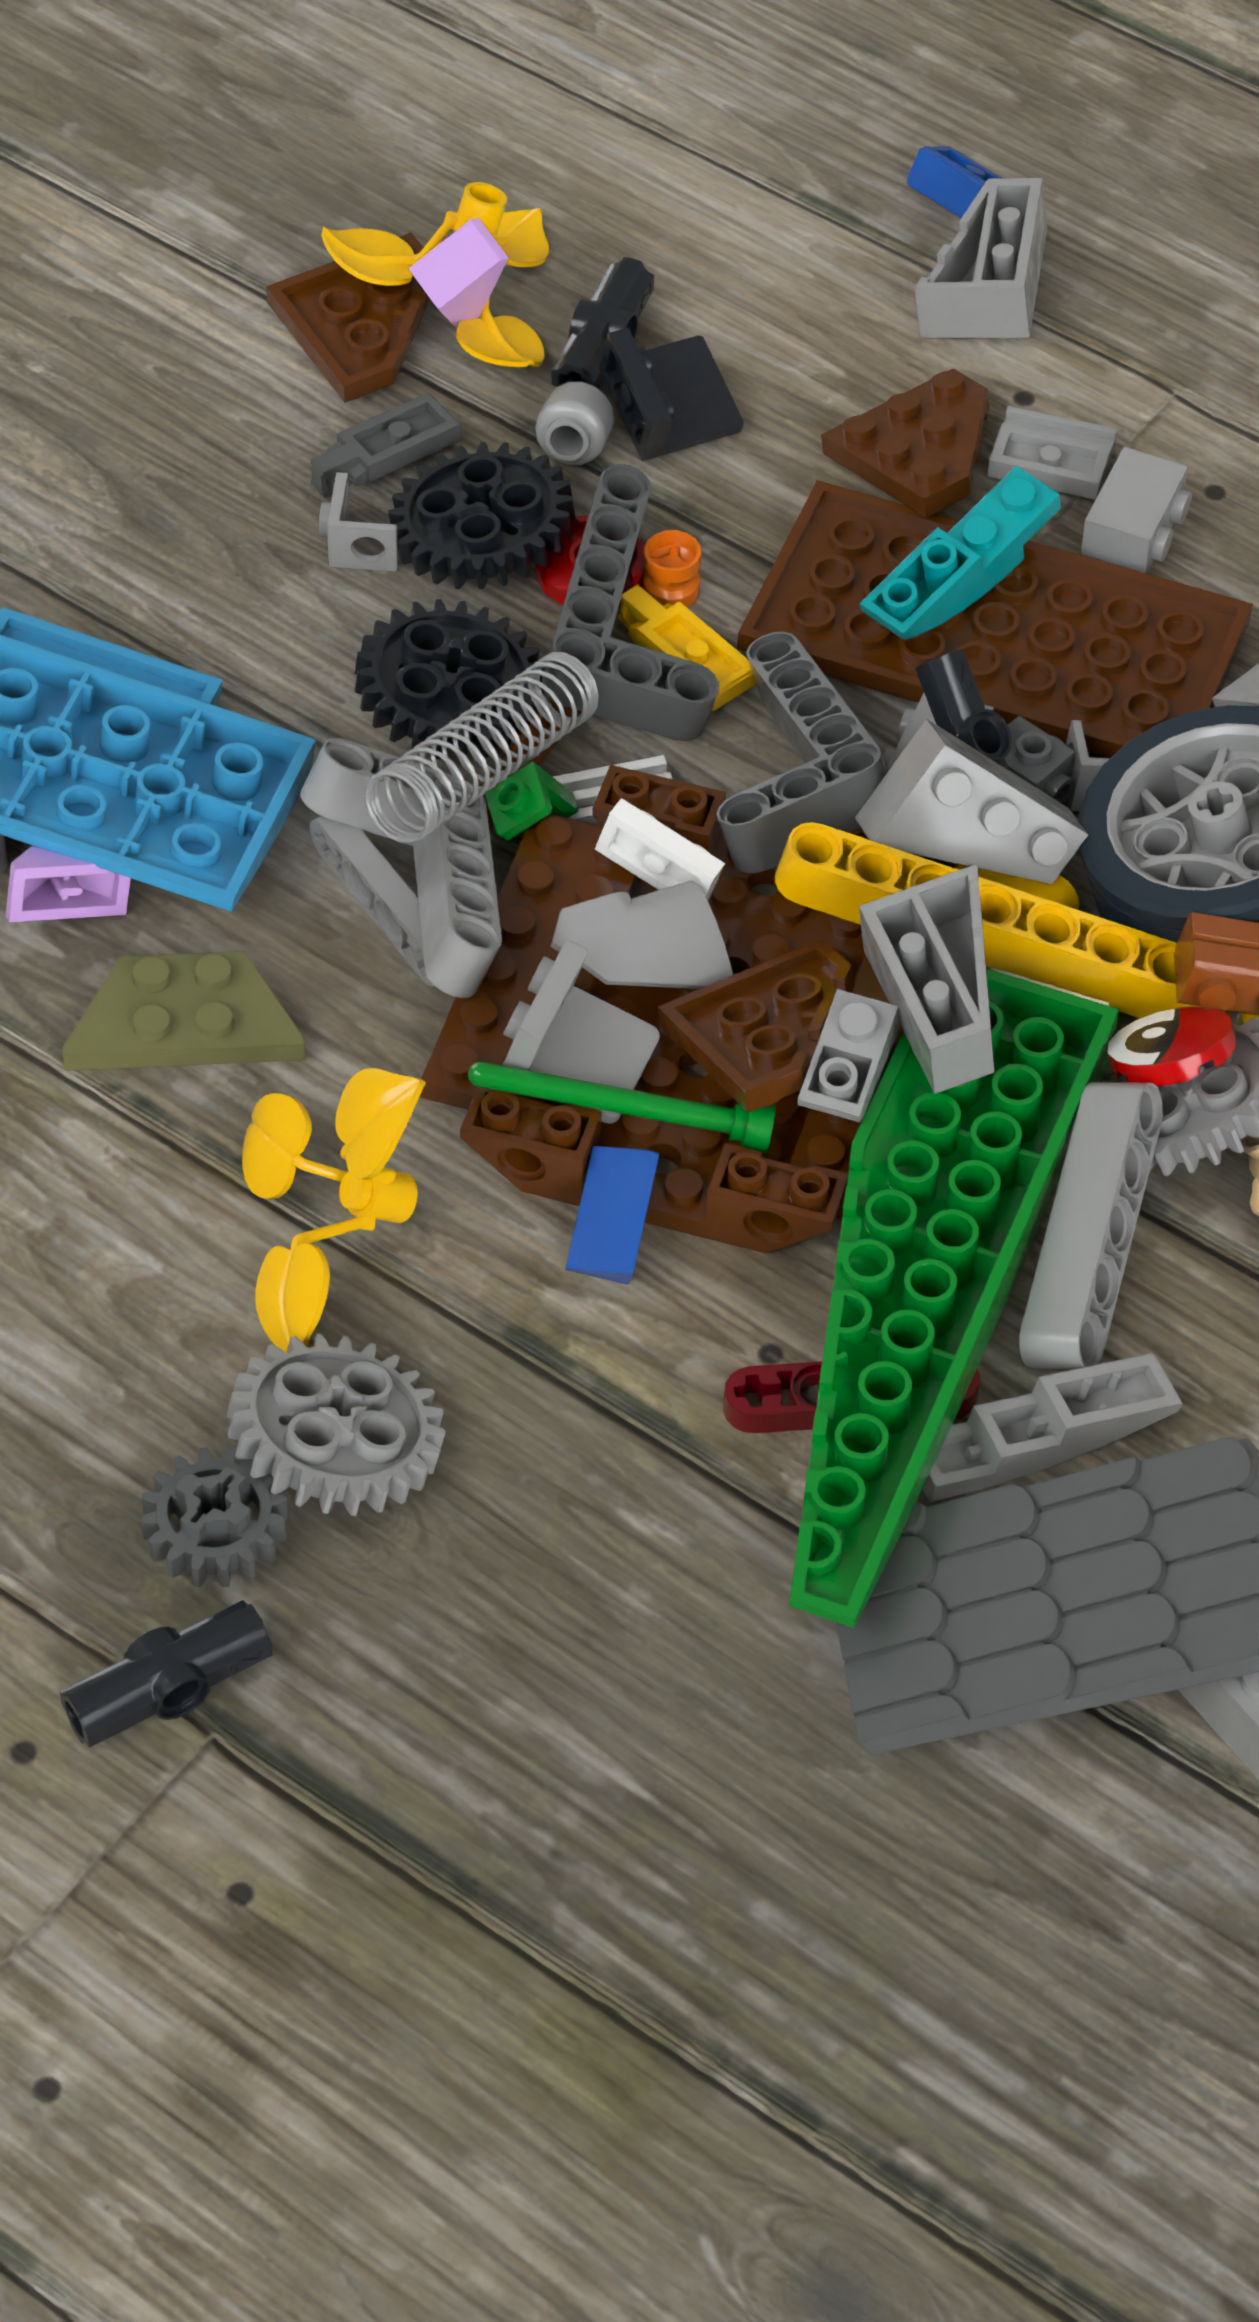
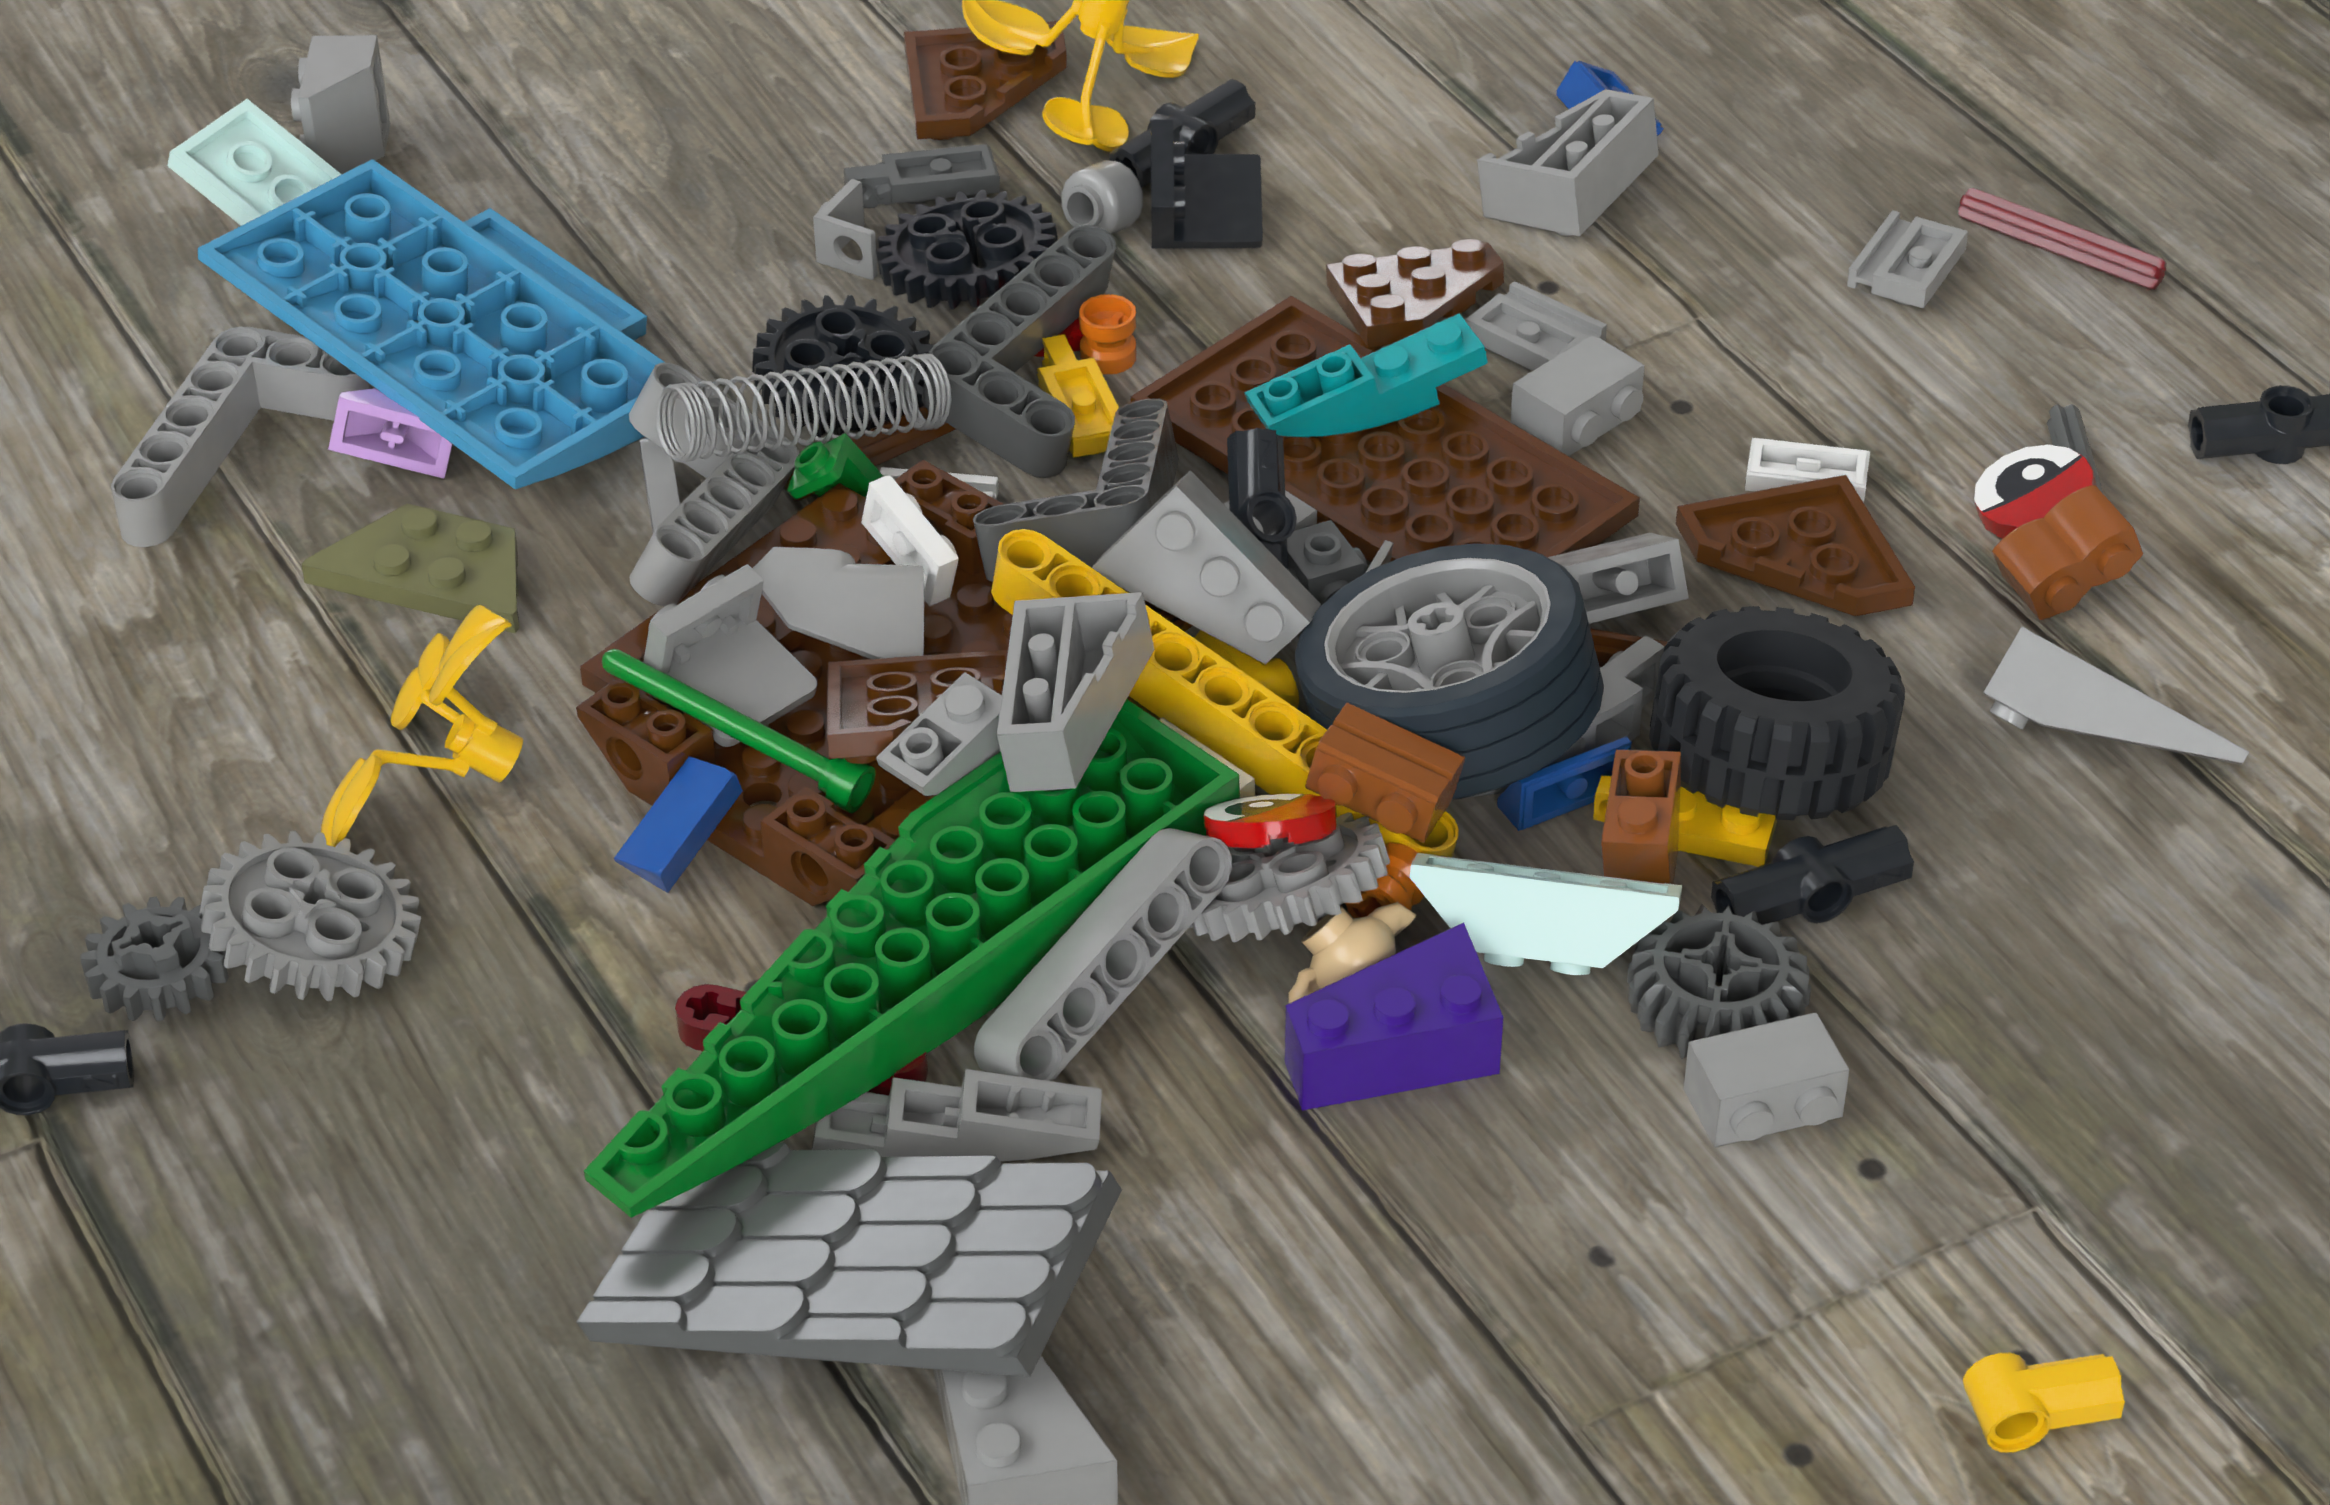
camera: 25 degrees right, 10 degrees down
lavender slope [409,218,509,329] -> none

